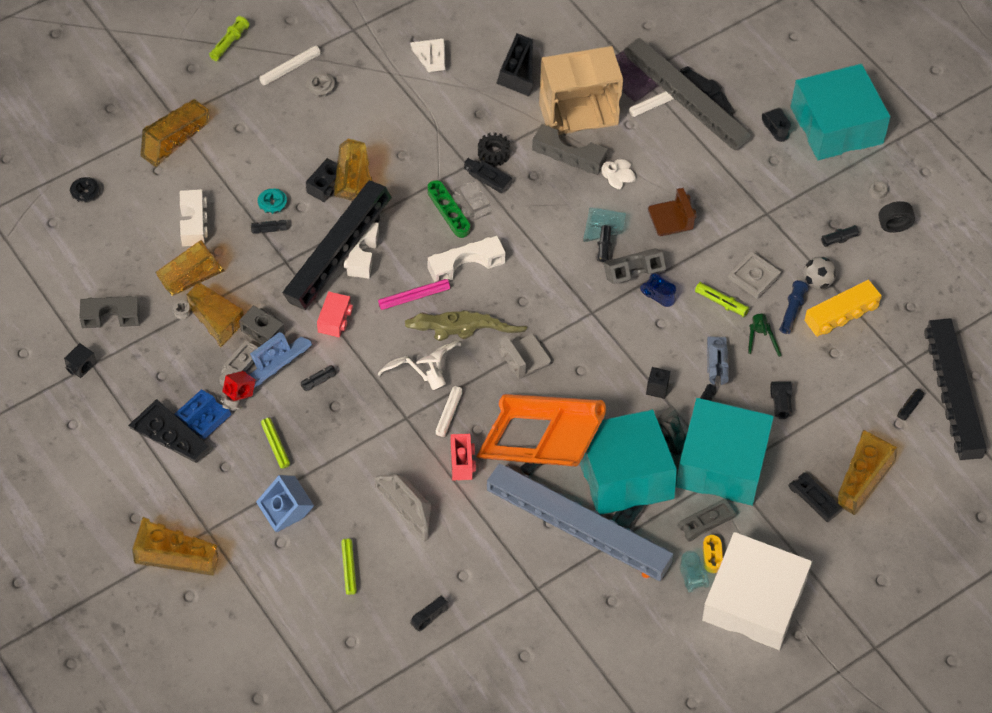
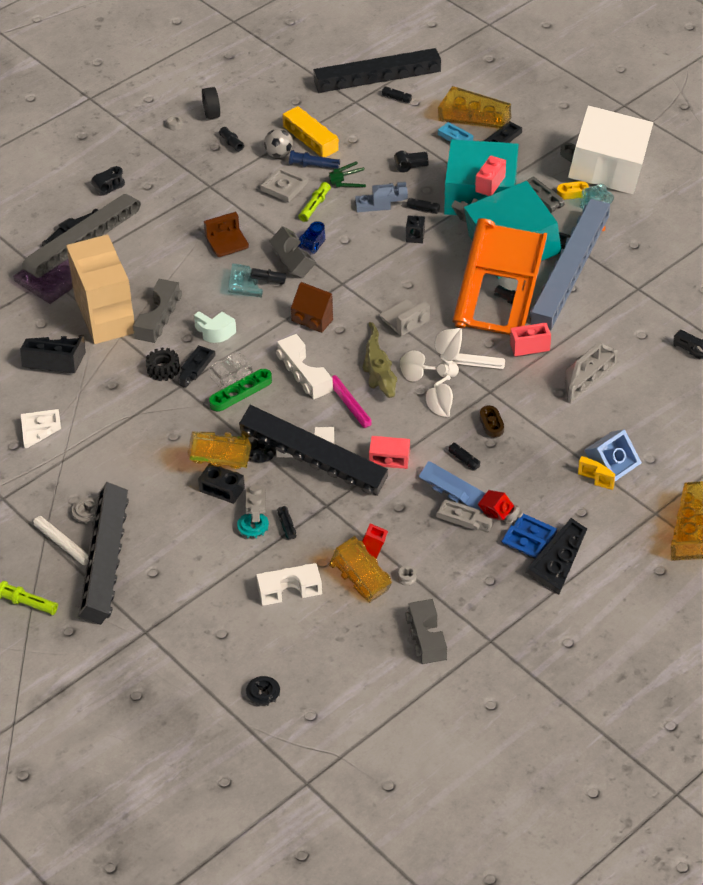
camera: 95 degrees left, 10 degrees down
black brick [64,343,96,378] -> none
clear yellow wedge [140,99,210,167] -> none
clear yellow wedge [187,282,244,348] -> none
dark grey brick [239,305,285,344] -> none
lime axle [261,417,290,469] -> none
lime axle [341,538,357,595] -> none
white plate [601,159,636,190] -> none
teal tile [790,63,890,161] -> none
none -> black brick [78,482,129,625]
none -> light aqua brick [194,312,236,343]
none -> light grey hinge [246,485,266,522]
none -> reddish brown slope [291,282,333,333]
none -> red brick [358,523,388,560]
none -> dark azure plate [438,122,474,142]
none -> coral brick [475,156,506,196]
none -> dark brown plate [479,405,504,438]
none -> yellow slope [578,456,615,490]

